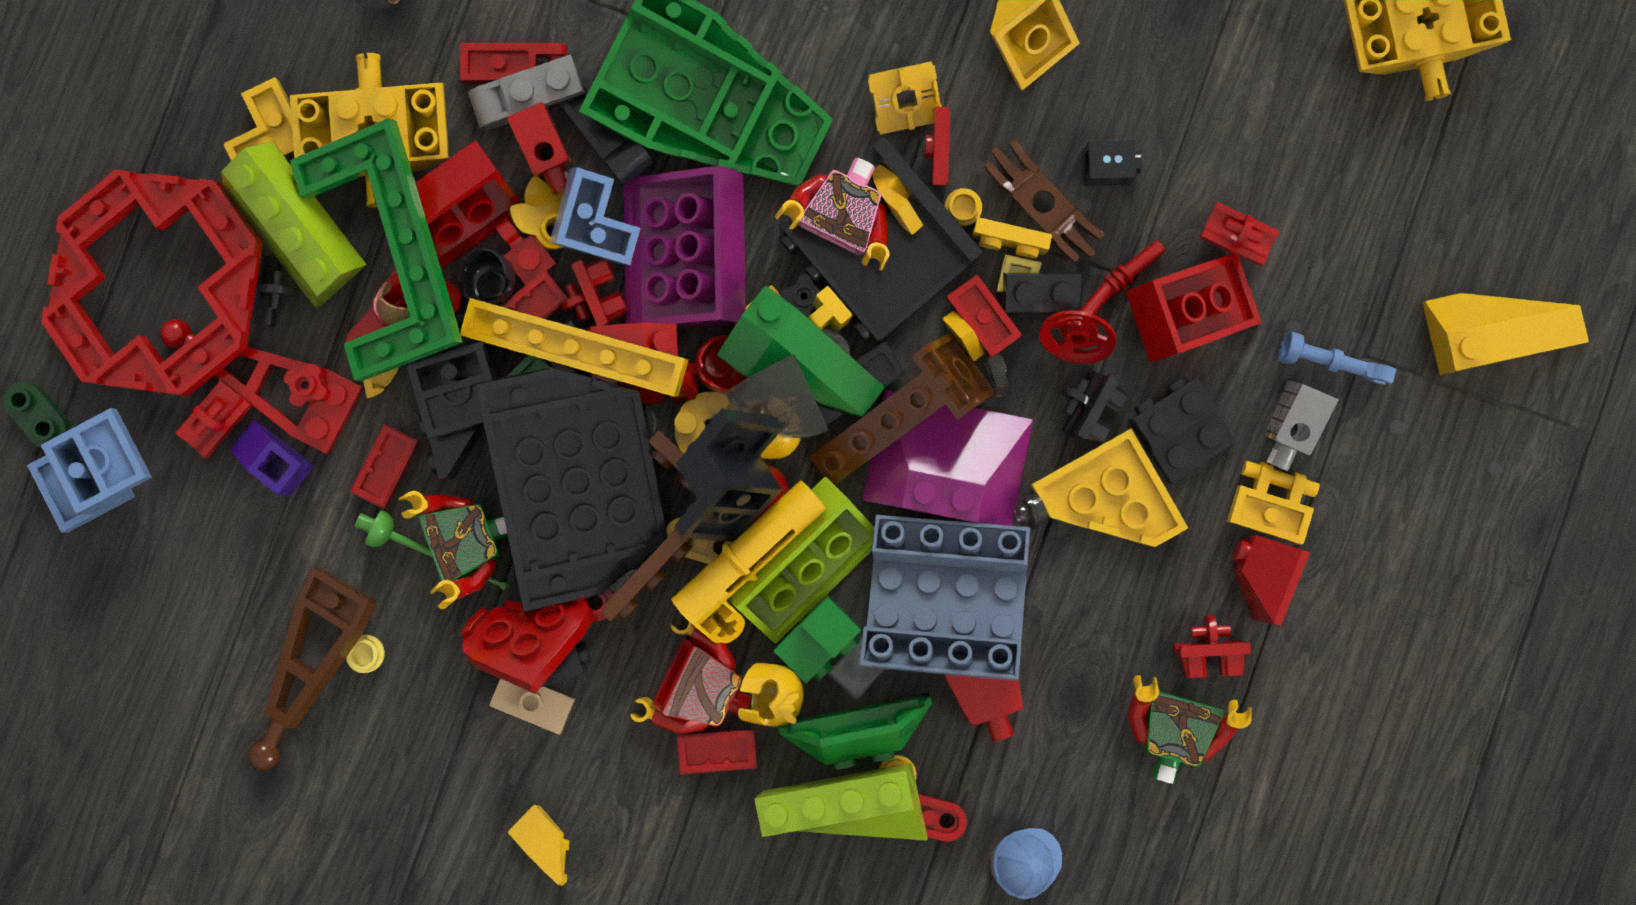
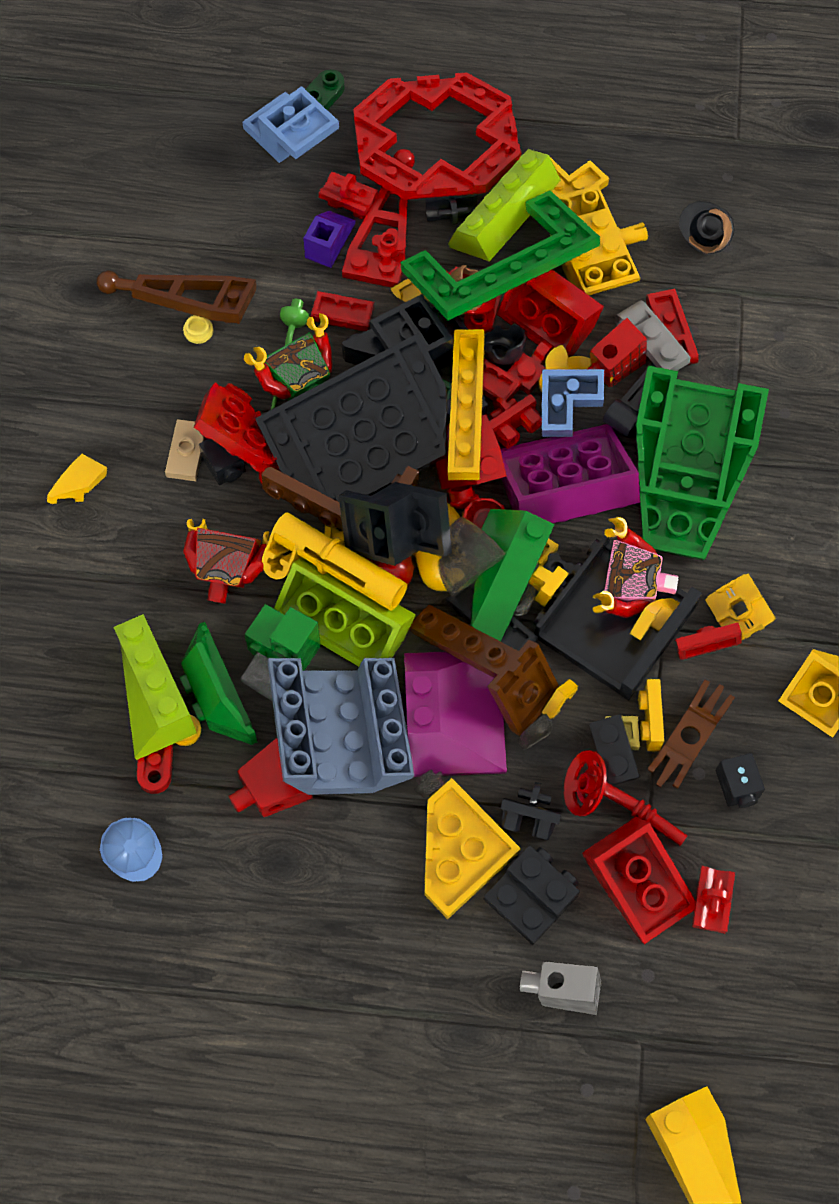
camera: 75 degrees right, 20 degrees down
red plate [677,728,757,774] -> none
yellow helmet [738,663,804,727] -> none
yellow plate [944,188,982,227] -> none
red plate [946,274,1022,359] -> none
torso [1127,675,1252,784] -> none
red hips [1173,615,1251,678] -> none
yellow plate [1227,460,1320,545] -> none
red slope [1232,535,1310,626] -> none
medium blue piece [1277,331,1396,385] -> none

